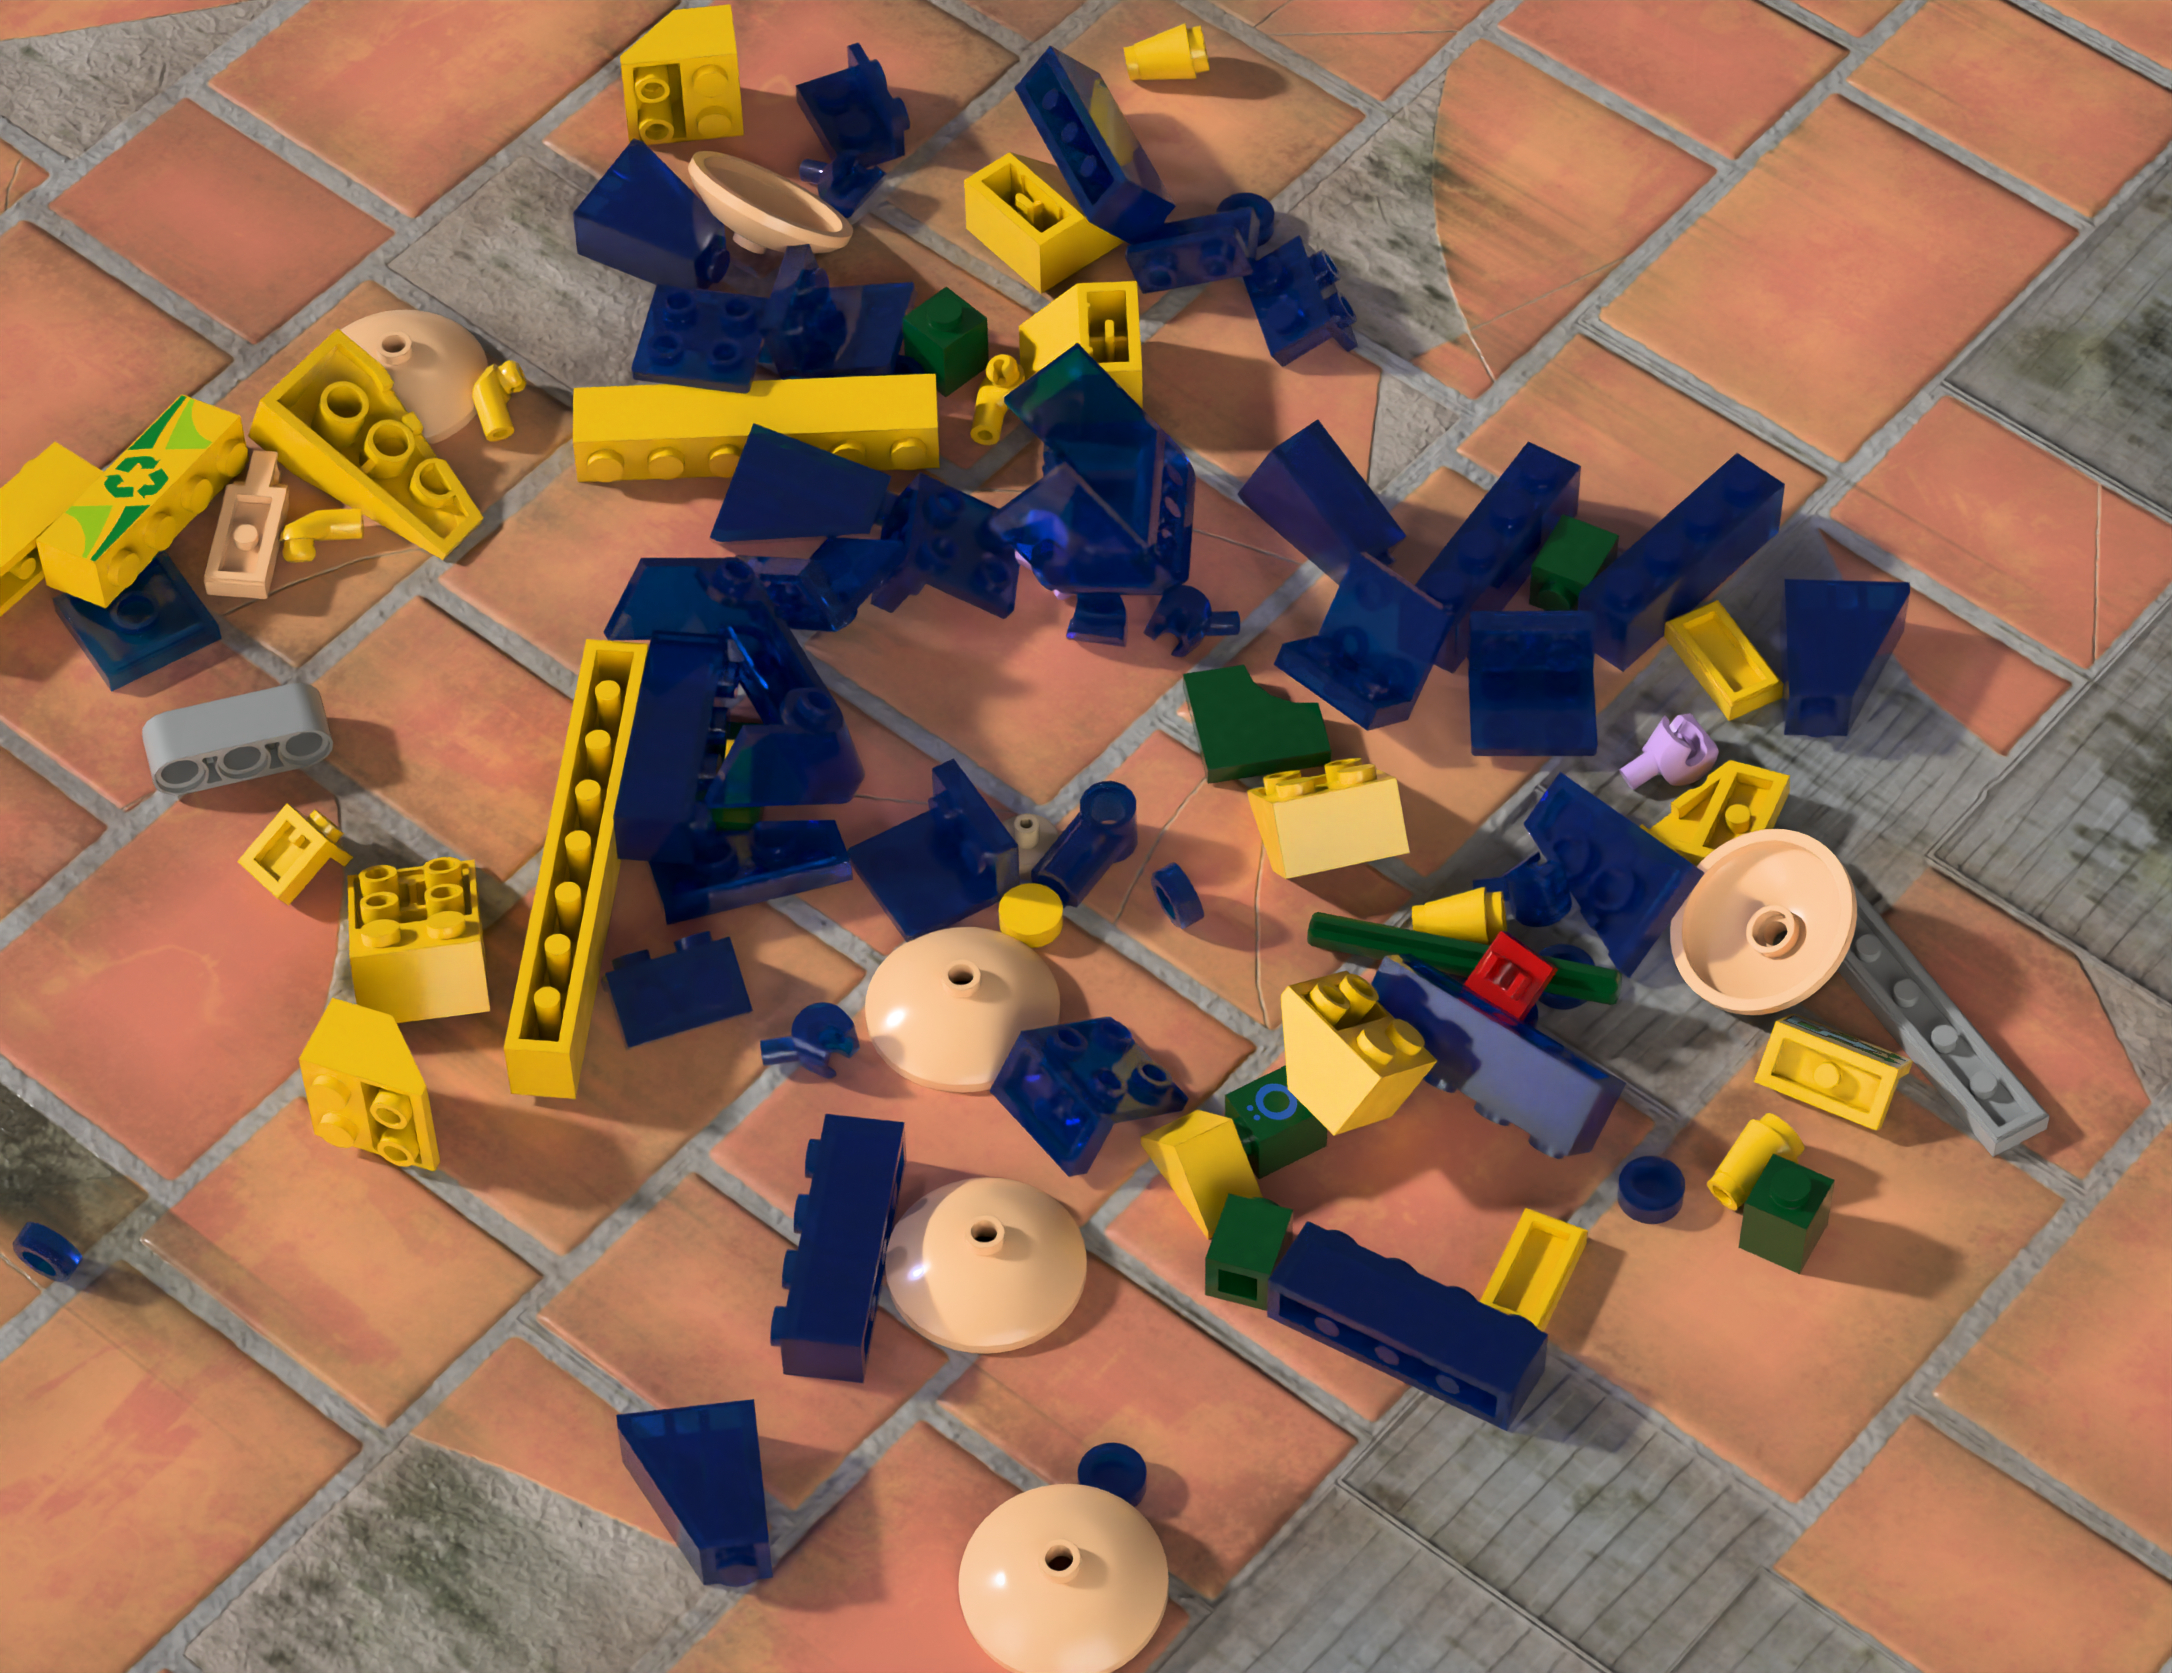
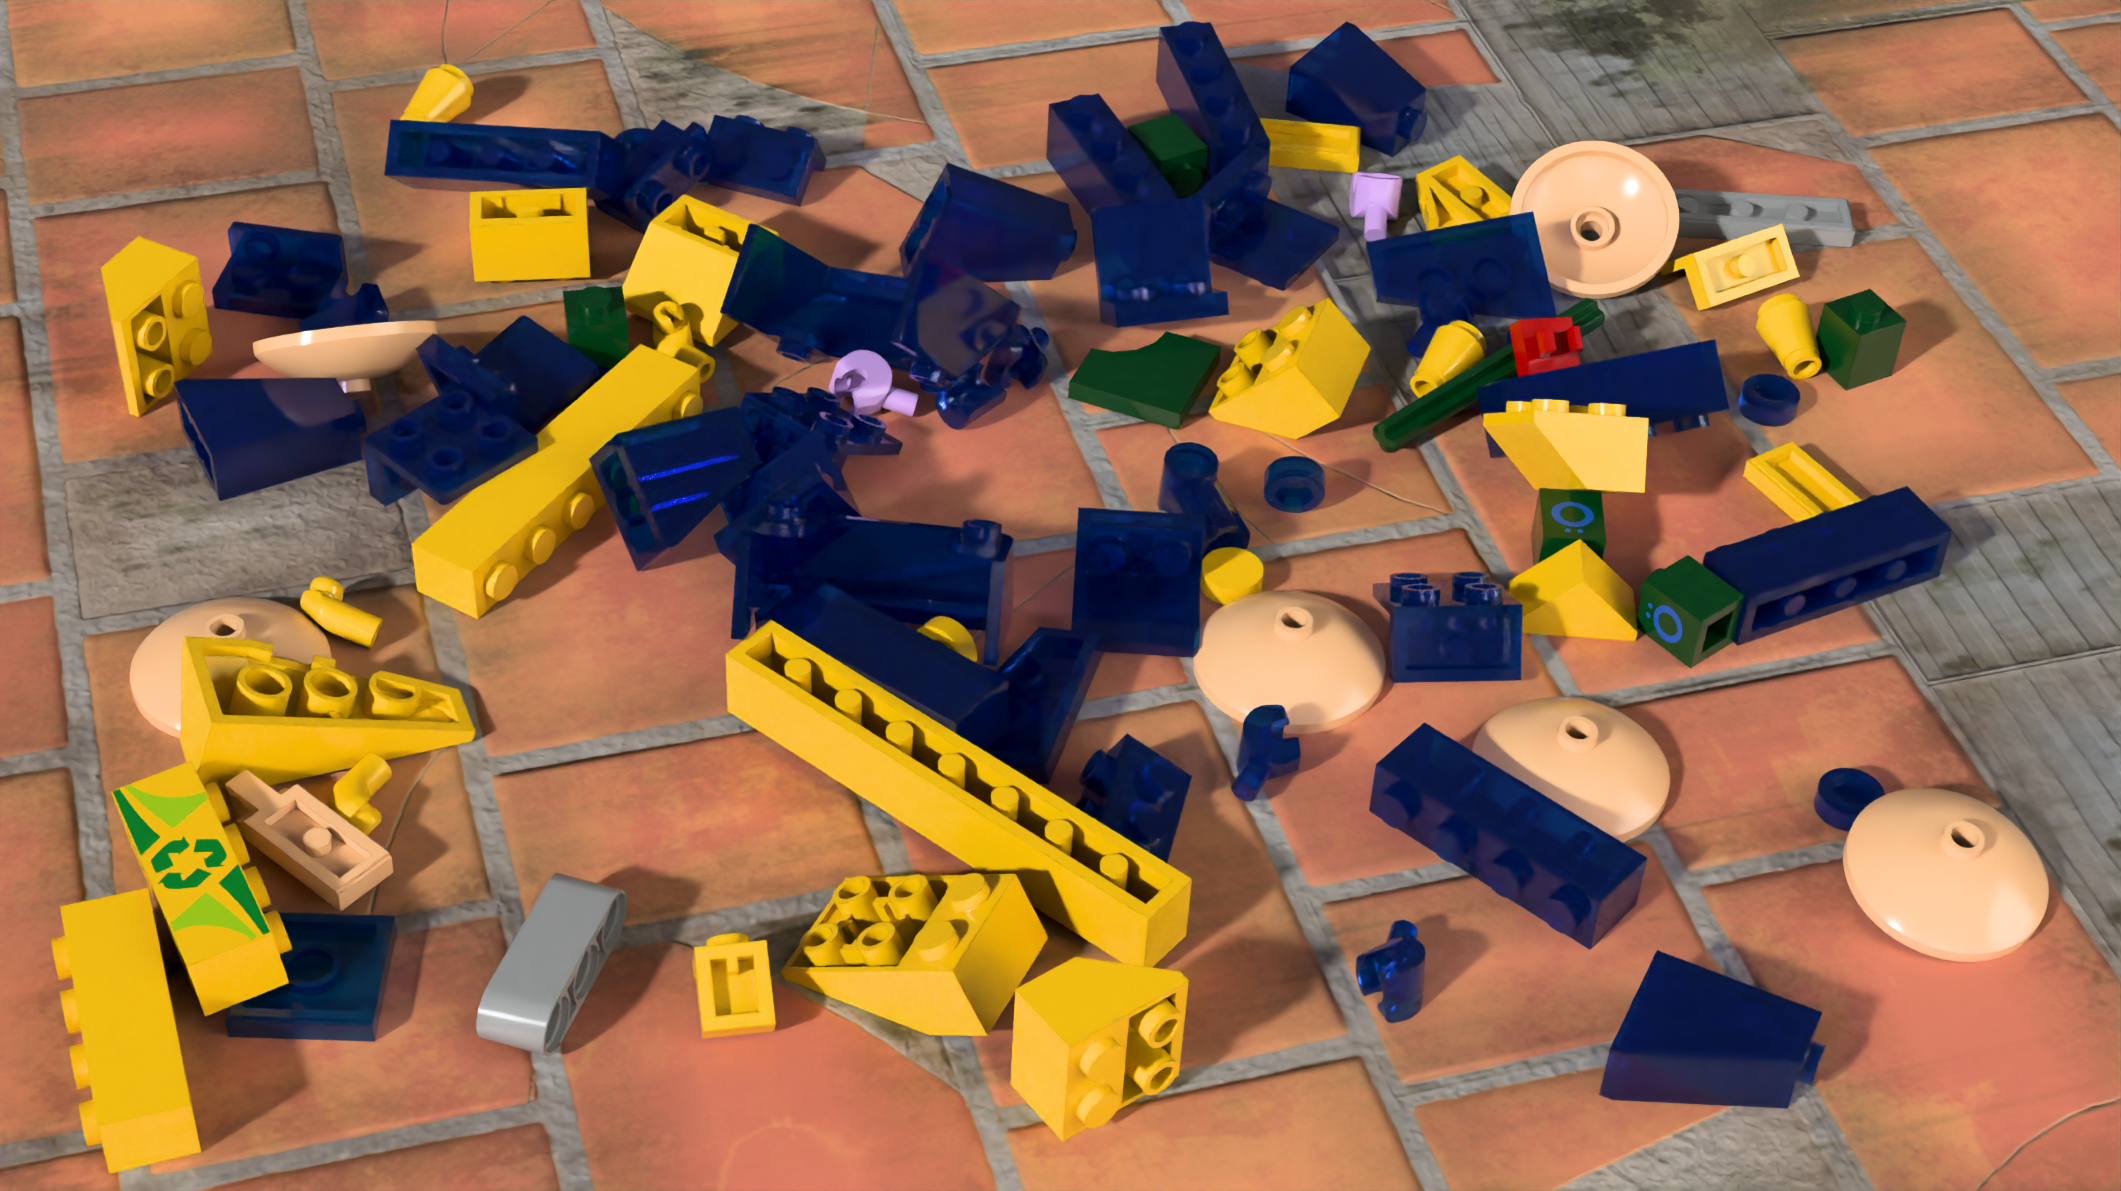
camera: 60 degrees left, 10 degrees down
none -> clear blue piece [1356,920,1426,1023]

